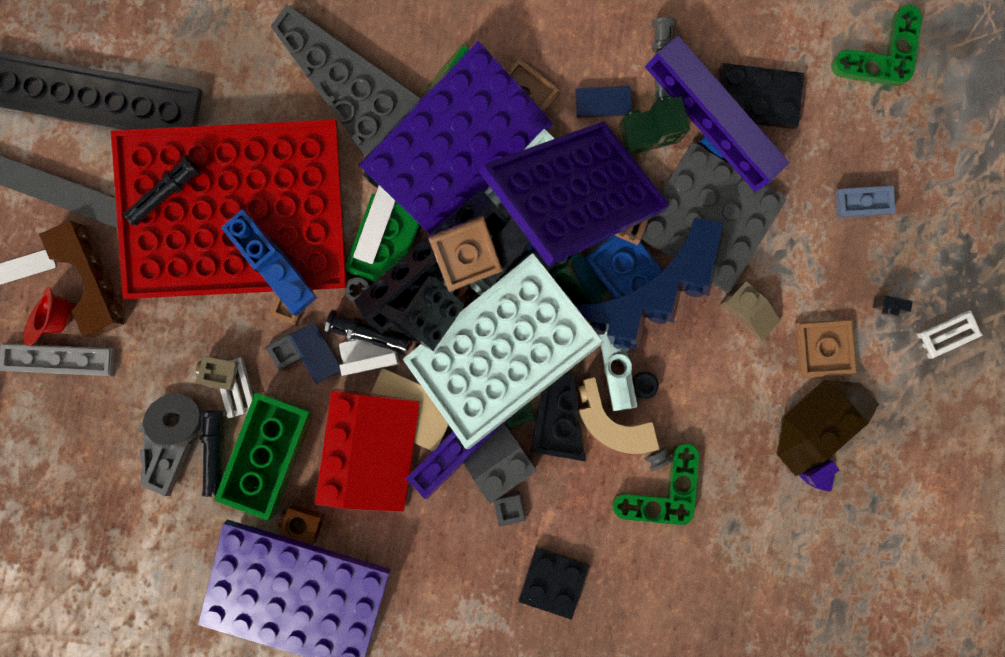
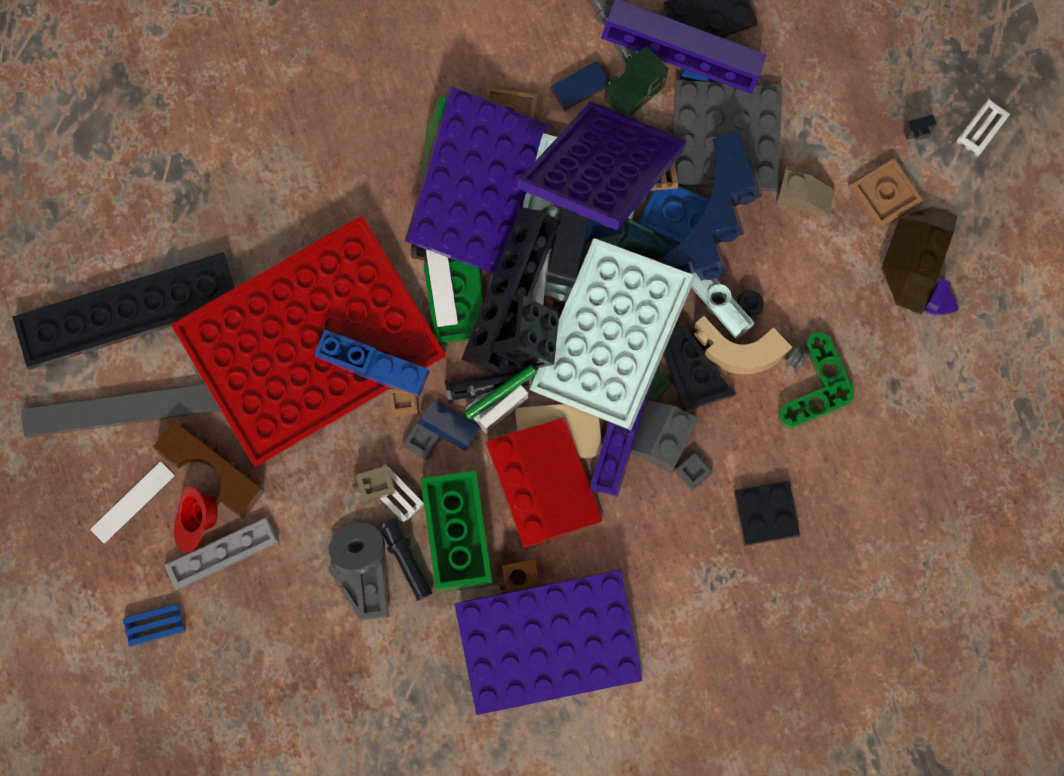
camera: 30 degrees left, 10 degrees down
black pin [123,154,202,226] -> none
dark grey wing [271,4,421,156] -> none
dark grey bush [345,278,370,302] -> none
medium nougat tile [428,216,503,292] -> none
sand blue plate [835,186,896,218] -> none
none -> green bar [464,364,538,420]

